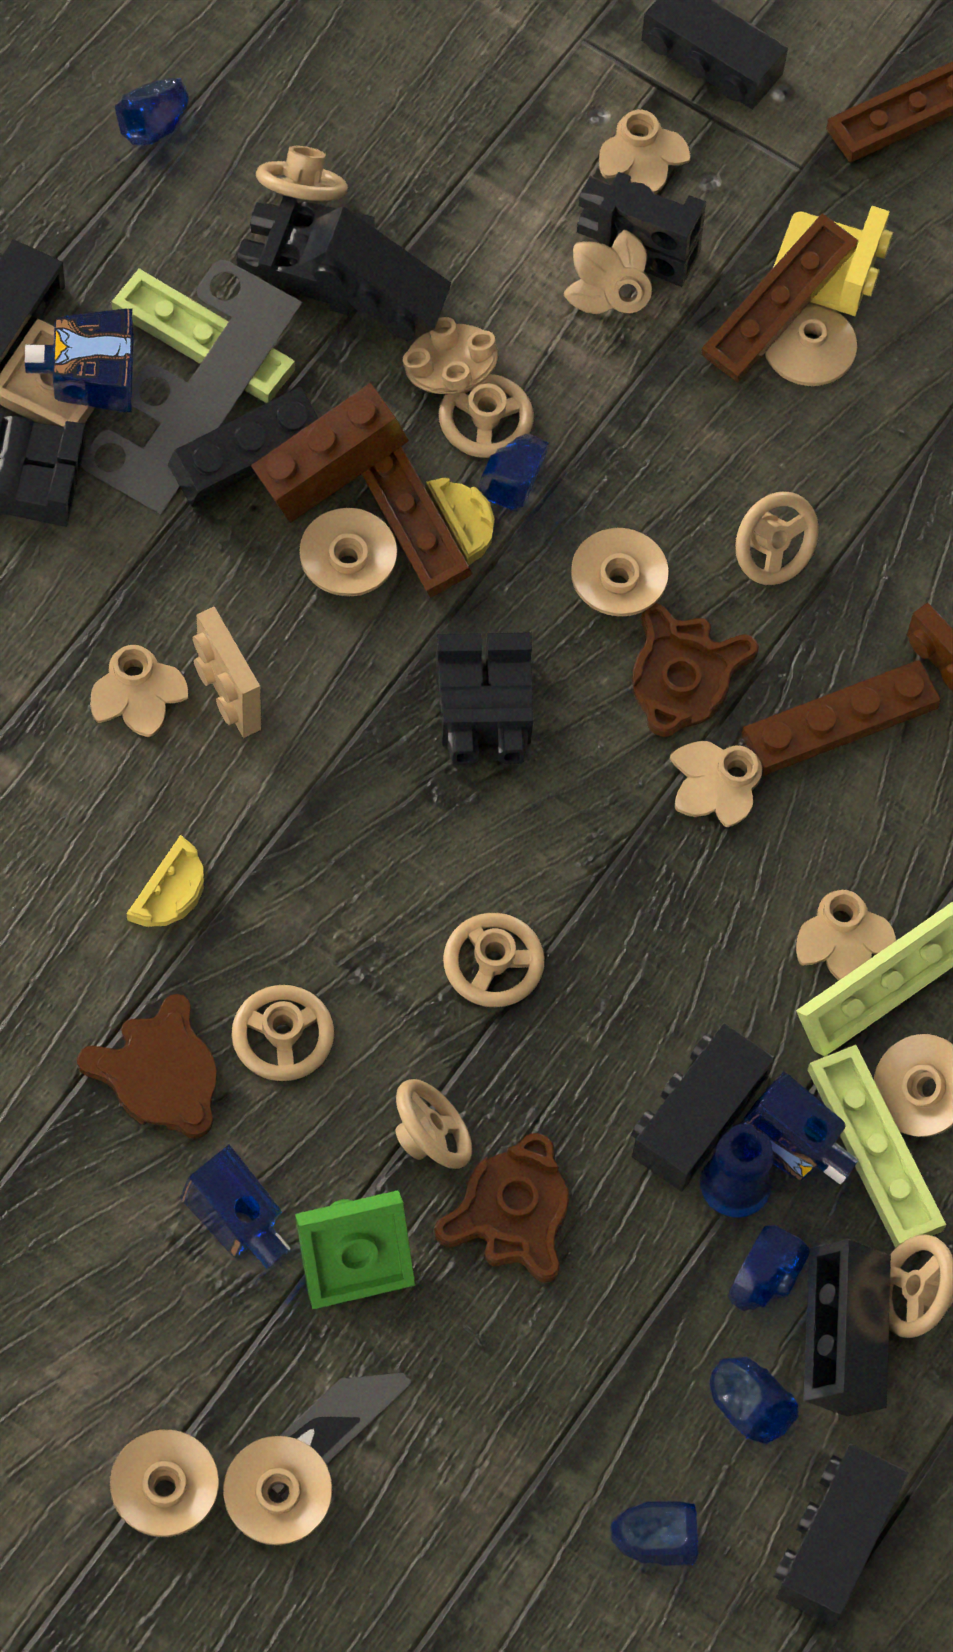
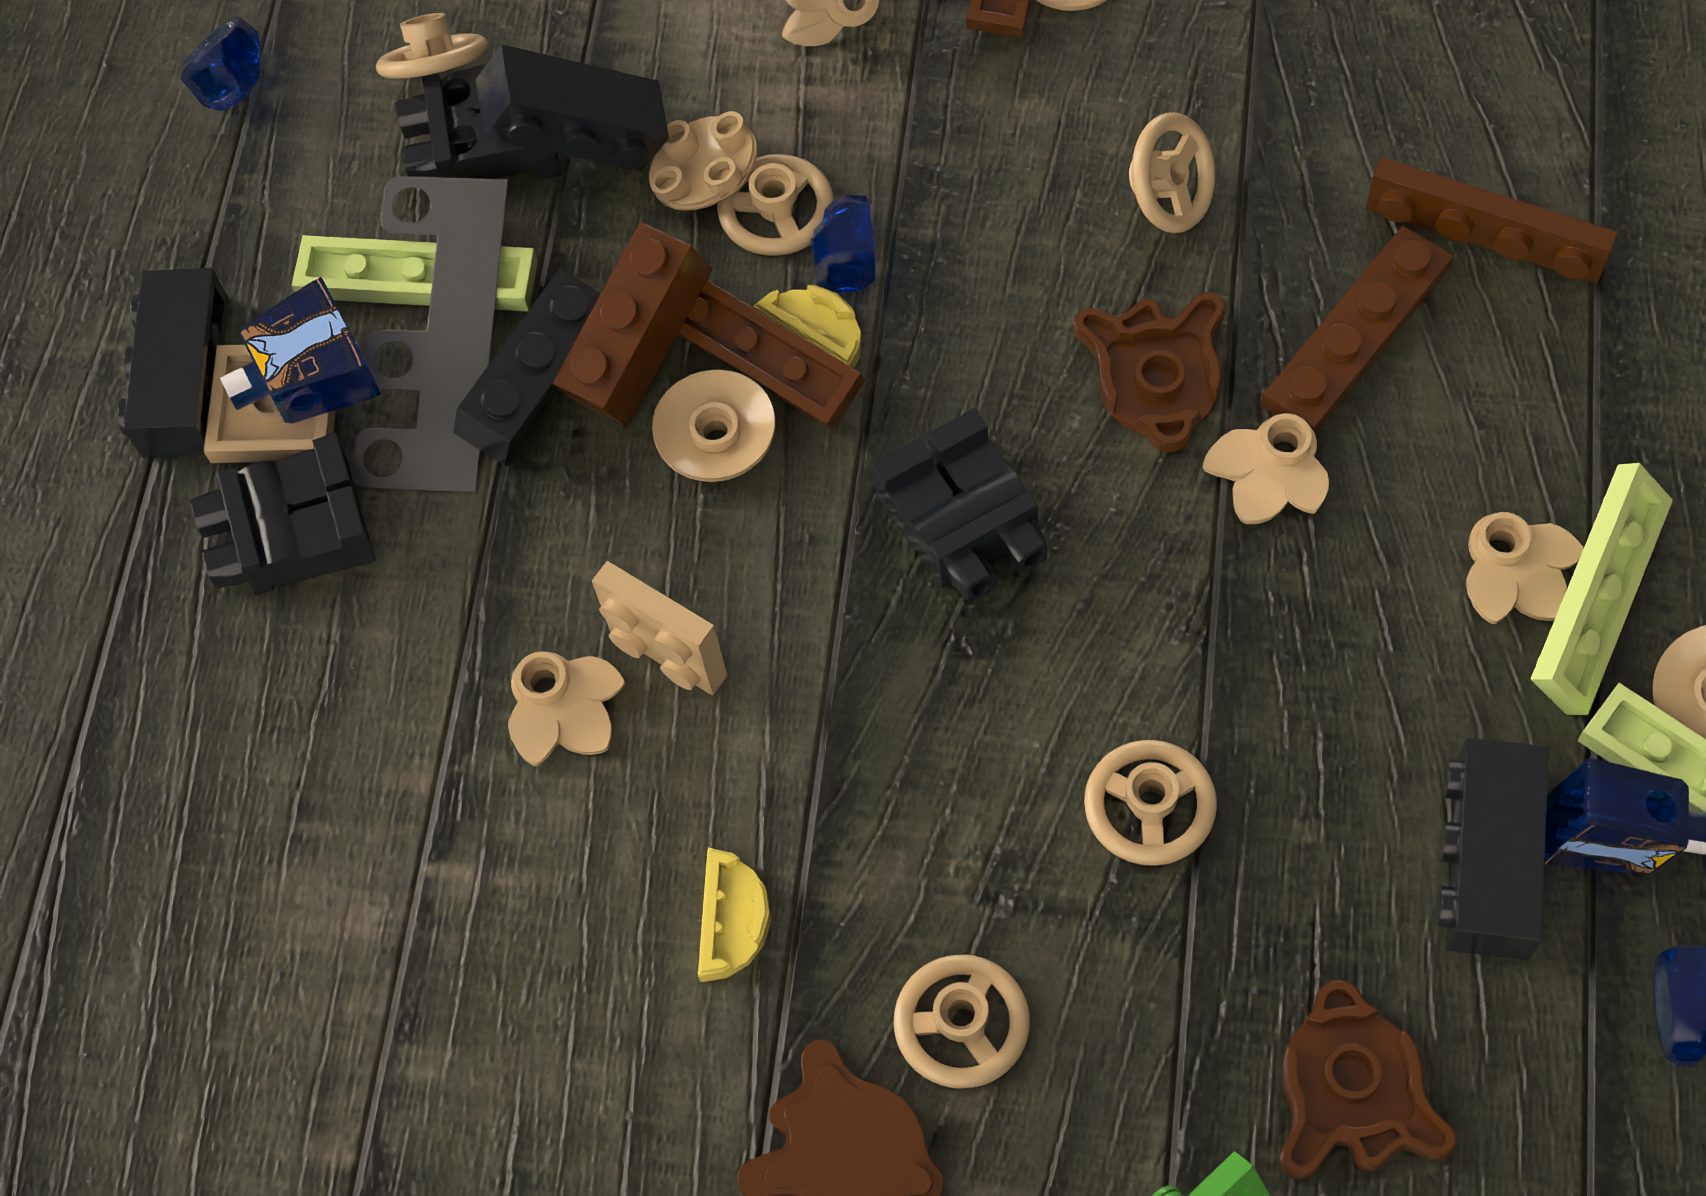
camera: 15 degrees left, 0 degrees up
tan piece [396,1079,472,1169] -> none
tan dish [571,528,669,616] -> none
clear blue plant [700,1124,773,1217] -> none

